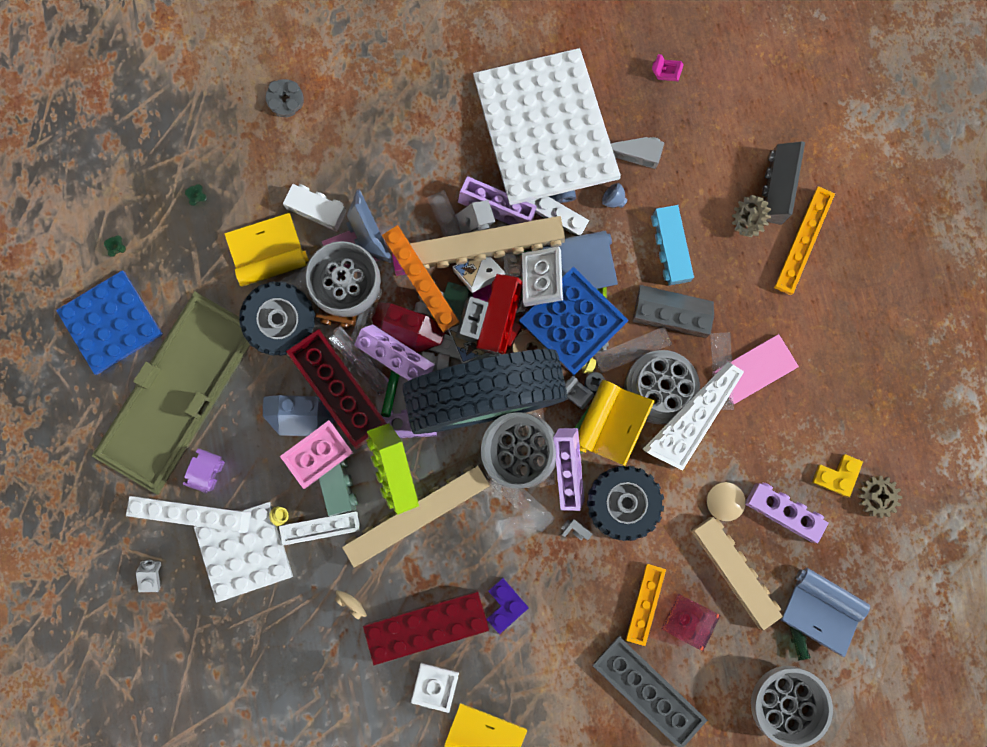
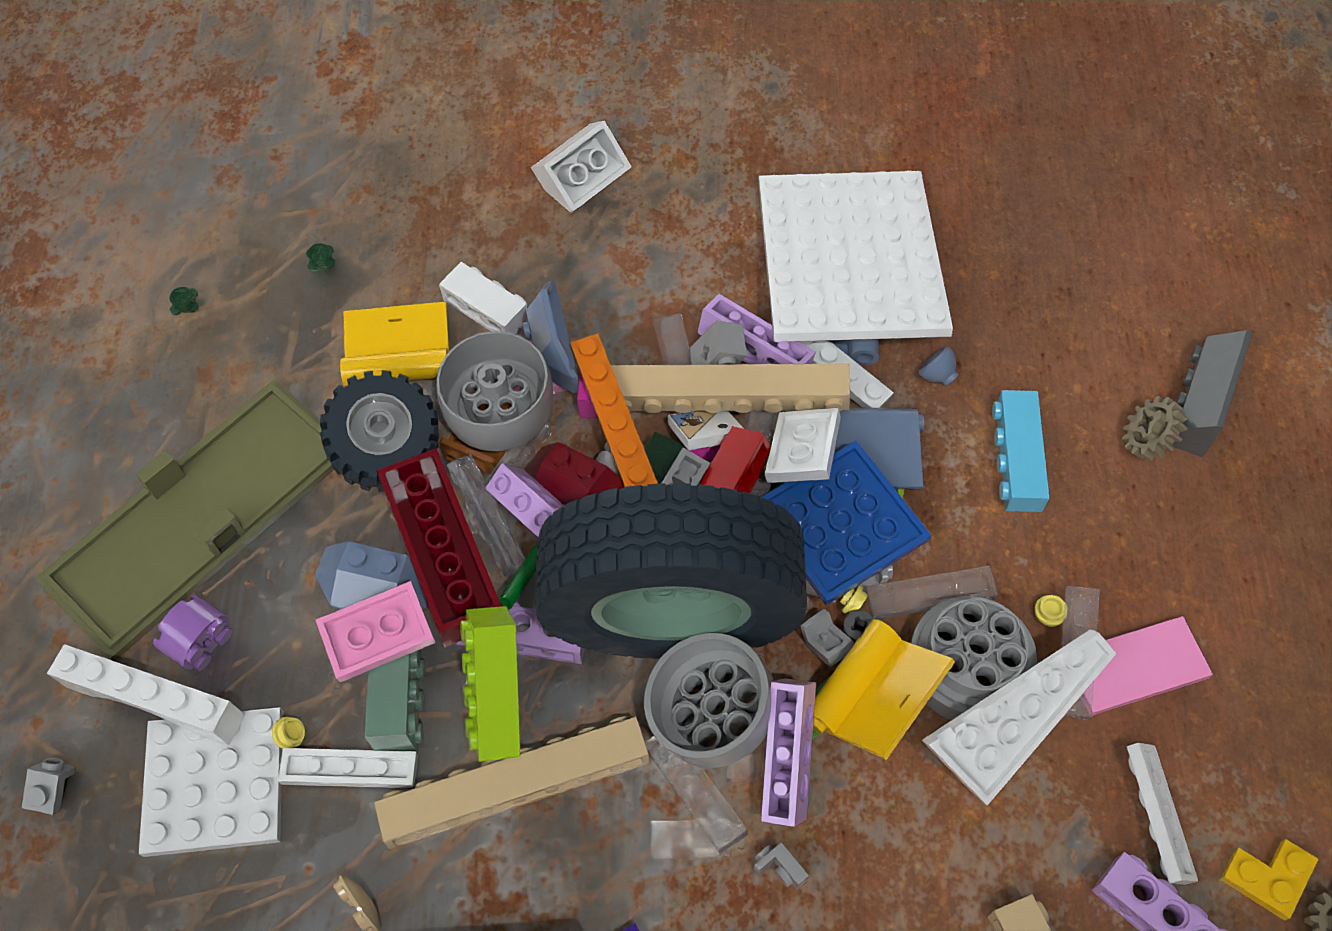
camera: 20 degrees right, 20 degrees down
blue plate [56,270,163,375] -> none
dark grey plate [266,79,304,117] -> none
black wheel [587,466,664,541] -> none
light grey slope [610,137,664,169] -> none
dark grey slope [632,285,714,338] -> none
dark pink bracket [652,54,683,81] -> none
tan dish [707,482,746,521] -> none
light orange plate [774,186,835,295] -> none
none -> white slope [531,121,632,212]
none -> light yellow plate [1034,595,1068,627]
none -> white plate [1127,743,1198,885]

